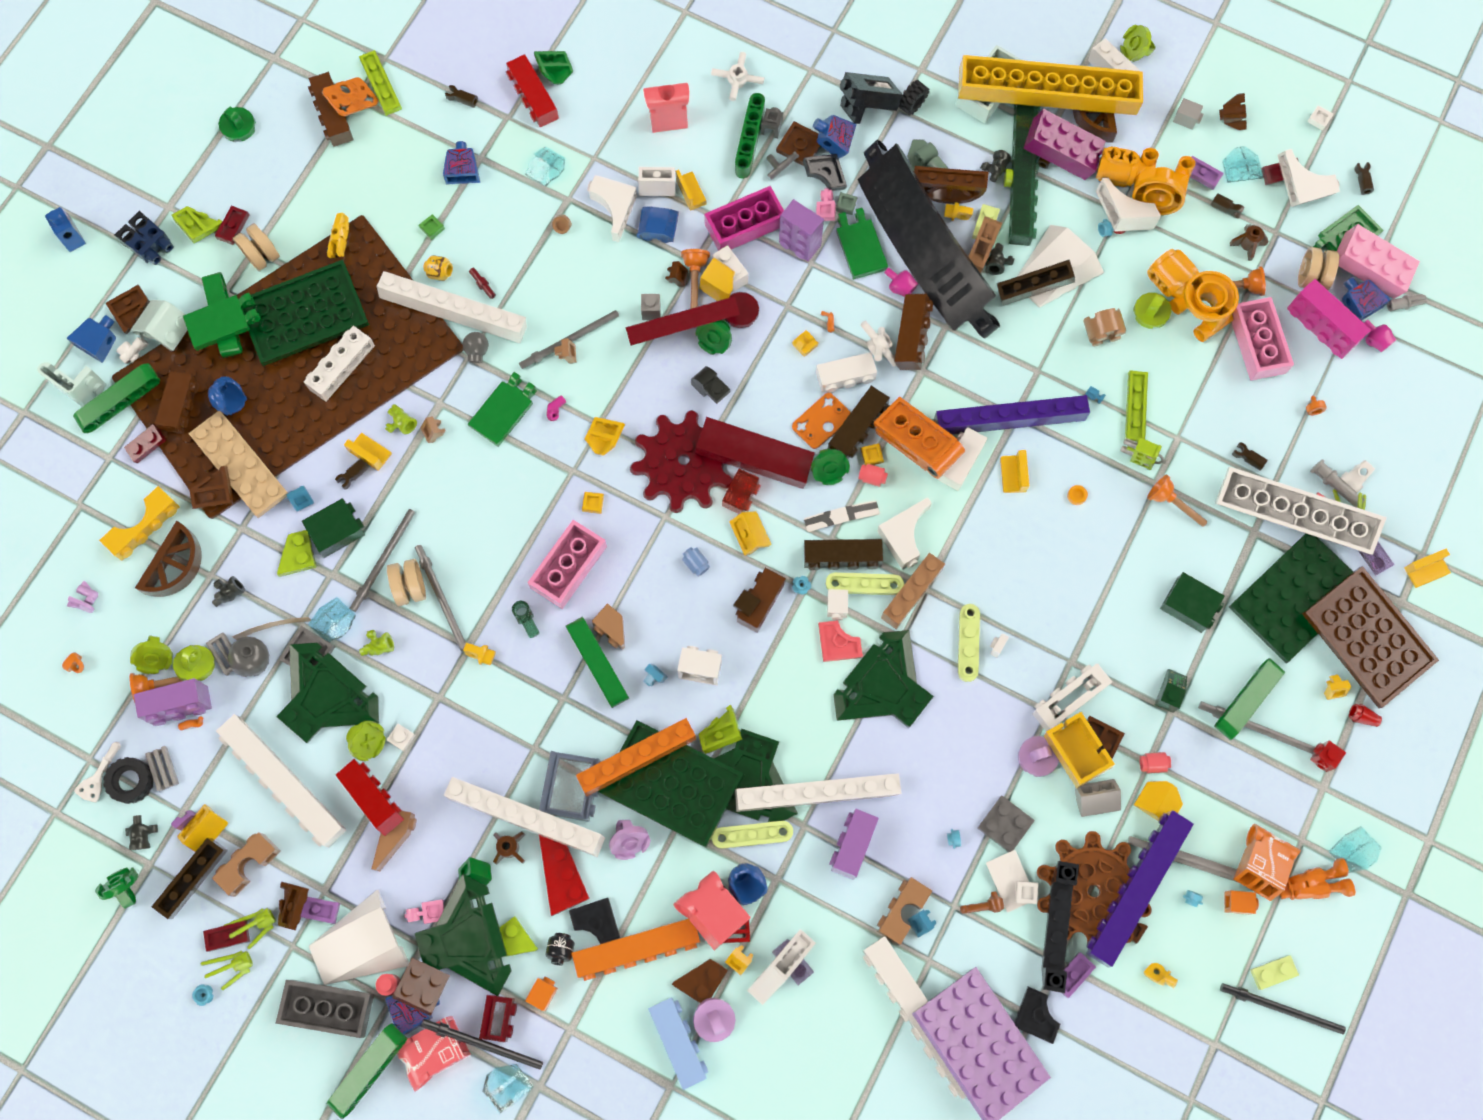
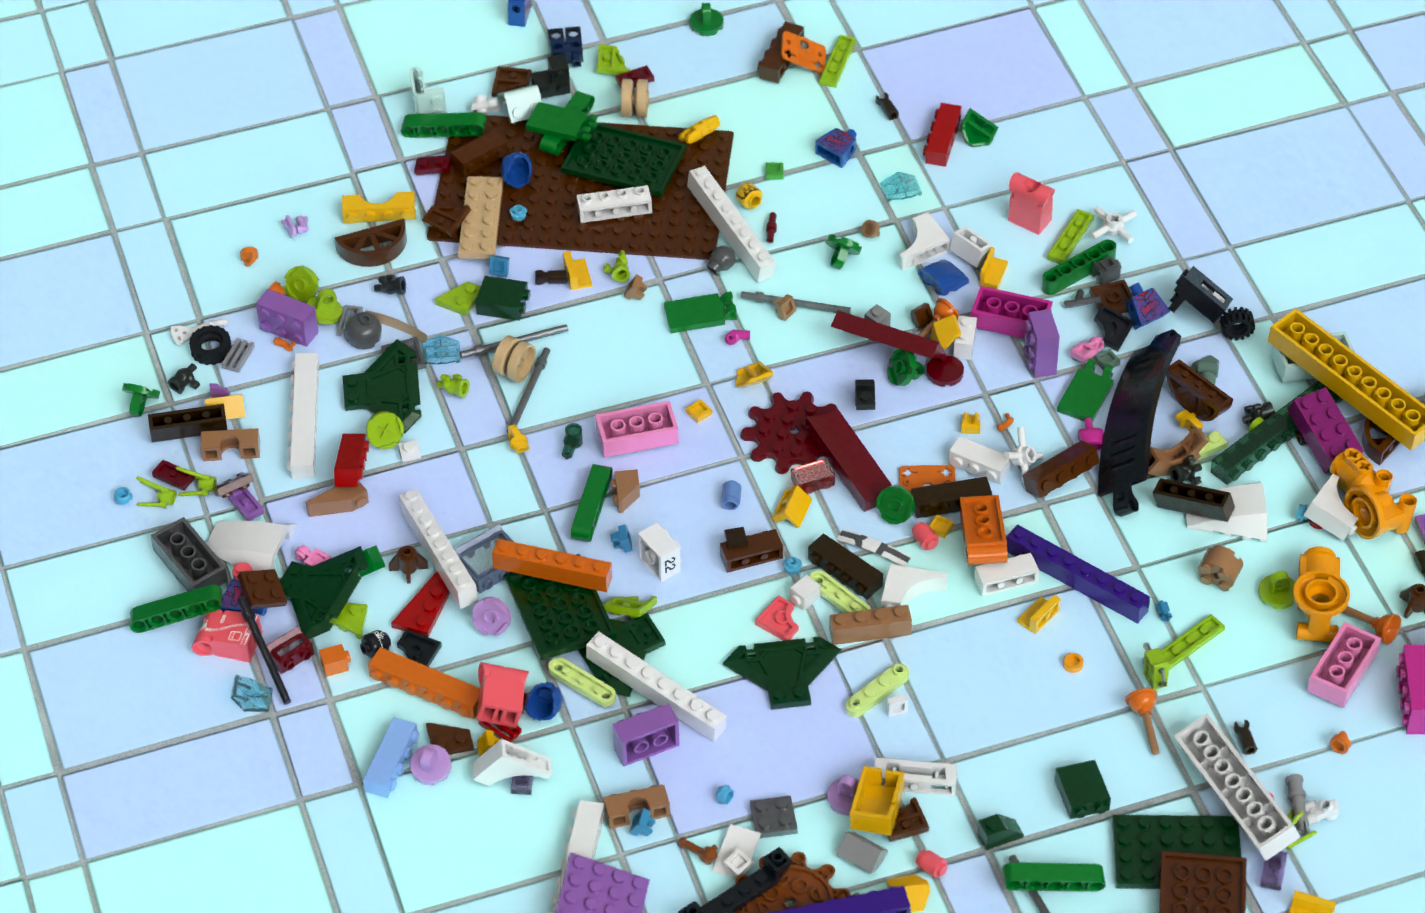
camera: 45 degrees right, 25 degrees down
blue torso [66,315,116,363] -> none
none -> medium azure plate [509,205,527,221]
none -> pearl dark grey brick [531,54,570,99]
none -> green tile [825,235,862,269]
none -> lime tile [1047,209,1094,264]

